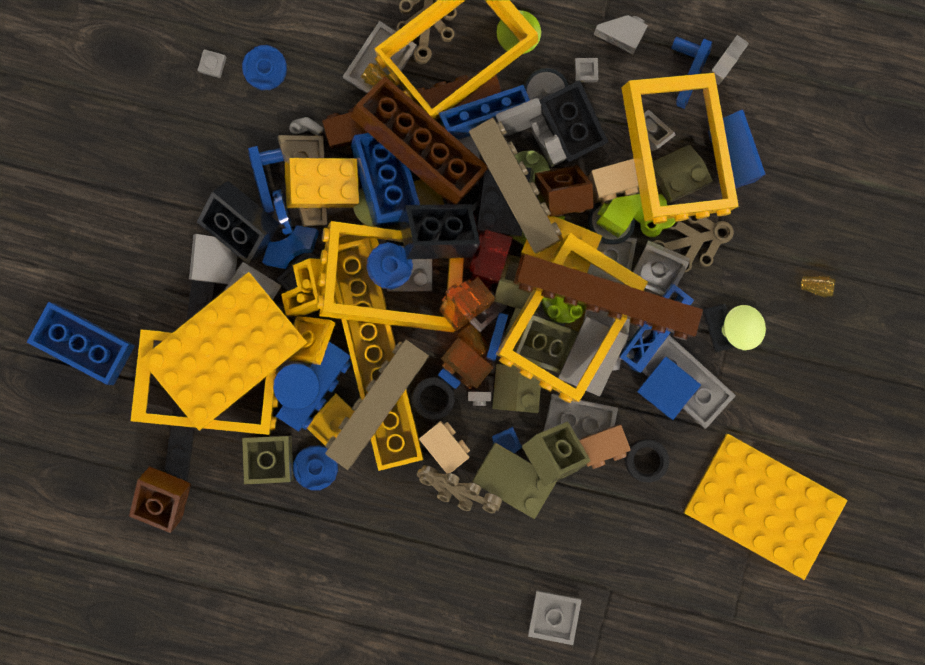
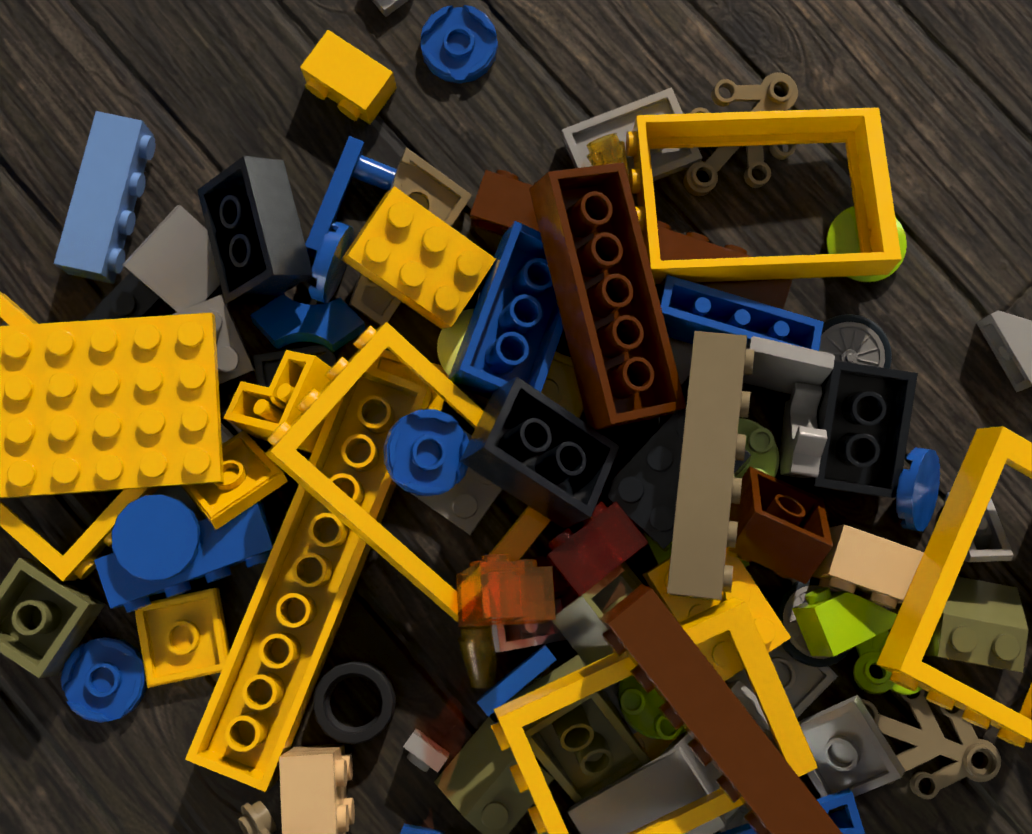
camera: 30 degrees right, 5 degrees down
light grey arm [289,117,324,136] -> none
dark tan brick [325,340,429,470] -> none
blue tile [438,369,461,389] -> none
clear orange brick [441,338,494,389] -> none
light grey plate [575,58,598,82] -> none
none -> medium blue brick [54,111,156,284]
none -> yellow brick [300,30,397,125]
none -> blue tile [896,447,940,531]

